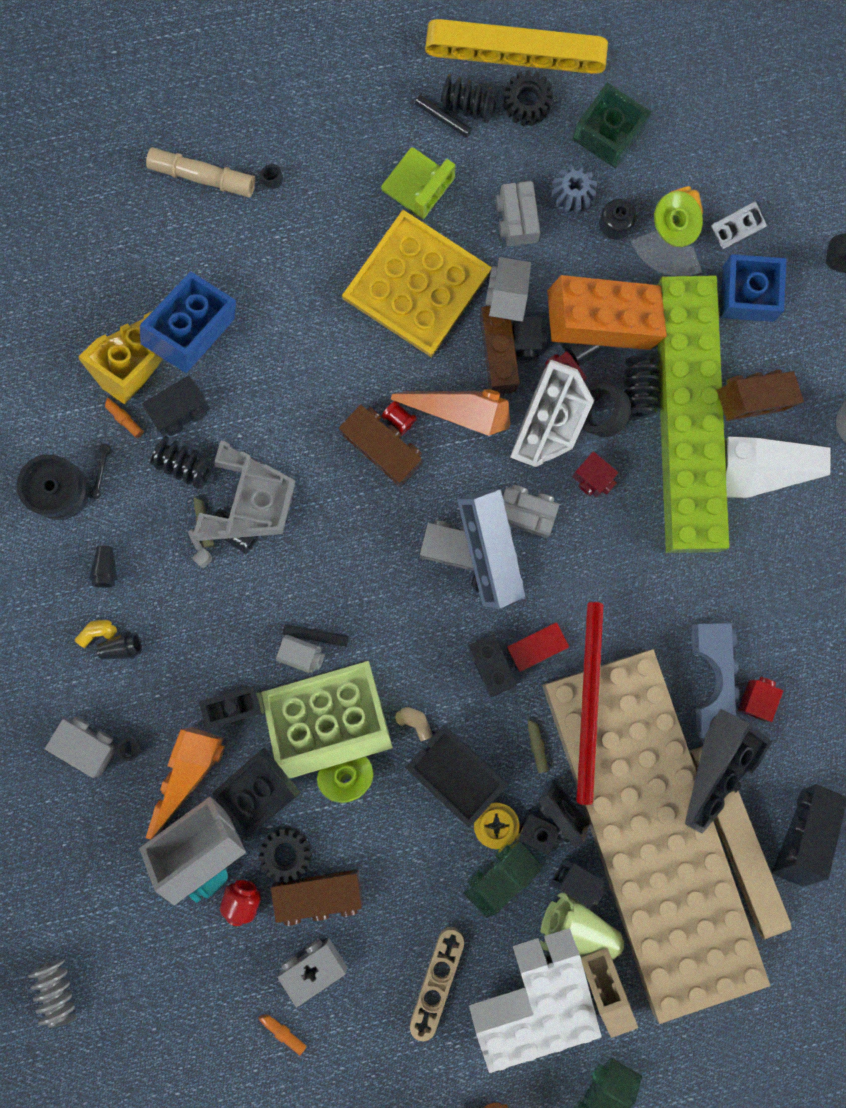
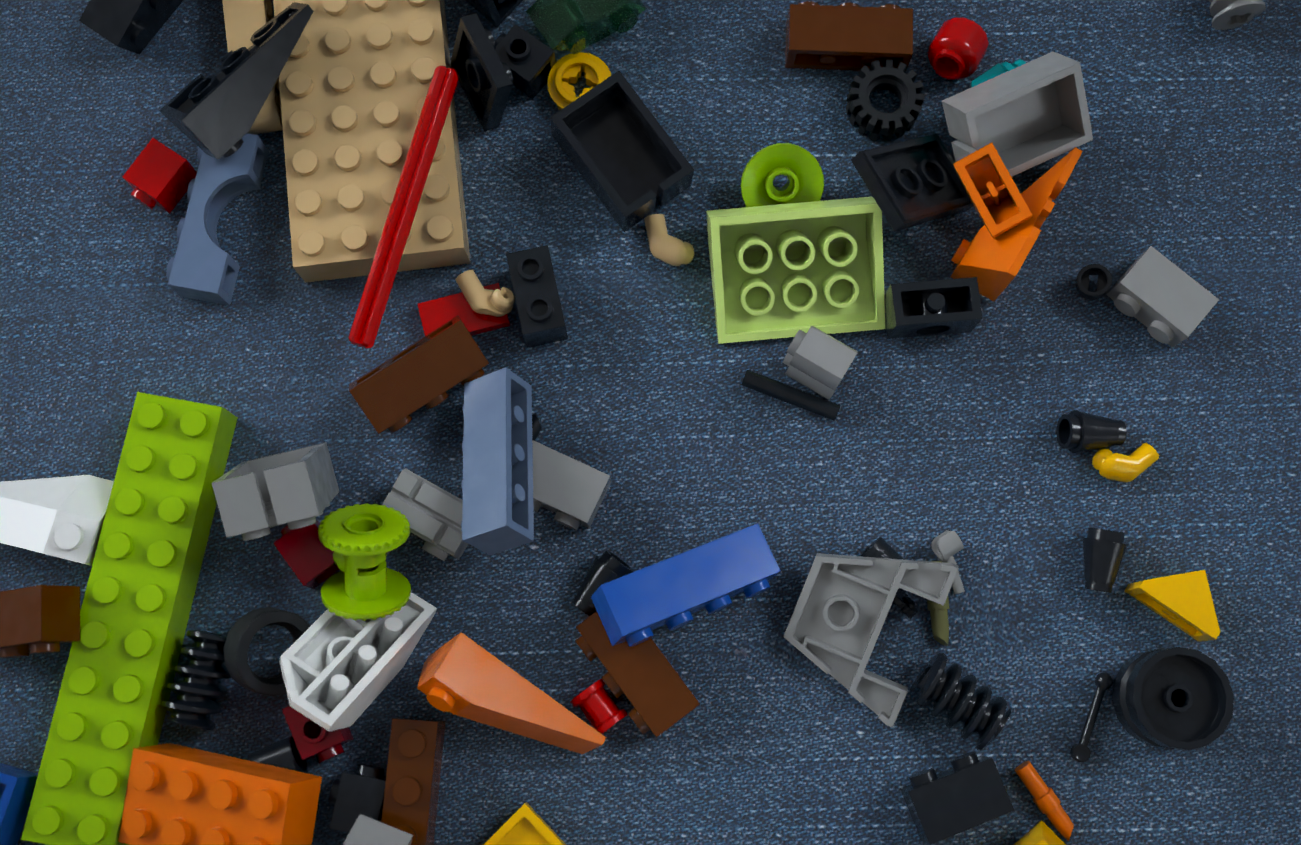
camera: 170 degrees left, 5 degrees down
olive piece [528,719,549,773] -> none
none -> light grey piece [212,442,339,541]
none -> lime hose [318,503,411,621]
none -> reddish brown brick [349,316,489,434]
none -> tan arm [455,270,515,317]
none -> black cone [572,550,634,616]
none -> blue brick [591,523,781,647]
none -> orange slope [953,142,1033,238]
none -> yellow slope [1124,570,1221,642]

